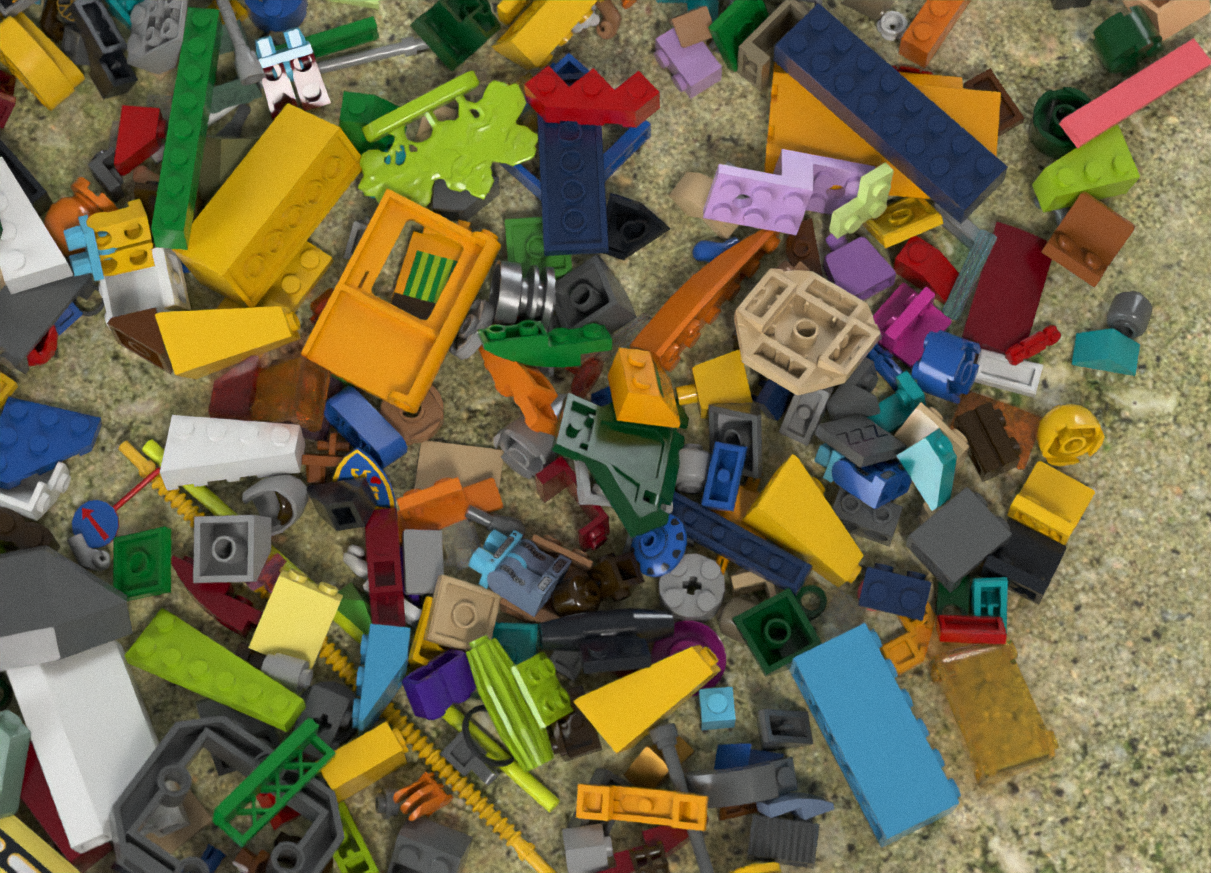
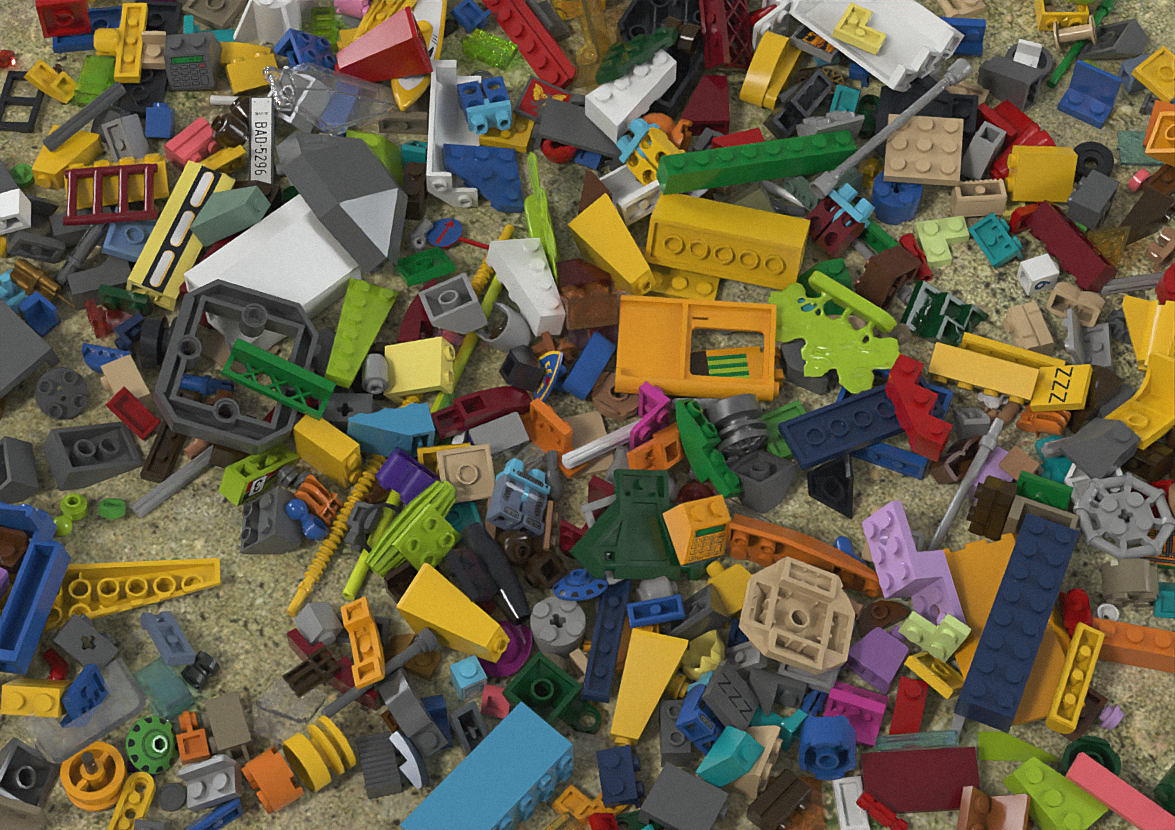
camera: 65 degrees right, 15 degrees down
none -> dark grey plate [277,464,301,489]
none -> blue plate [286,499,329,541]
none -> reddish brown arm [362,478,390,505]
none -> coral tile [480,684,511,719]
none -> lime plant [524,151,562,286]
none -> white axle [561,418,643,469]
none -> dark pink bracket [630,381,670,451]
none -> dark red slope [681,75,730,136]
none -> light yellow hair [681,630,725,680]
none -> copper brick [855,245,921,311]
none -> red pin [899,233,934,282]
none -> light grey bar [926,418,1005,551]
none -> reddish brown brick [928,435,990,484]
none -> light grey slope [953,407,990,440]
none -> dark brown brick [966,475,1018,541]
none -> lime sticker [977,731,1058,762]
none -> yellow brick [1045,622,1105,734]
none -> red hips [1058,588,1093,638]
none -> lavender plate [1098,704,1124,731]

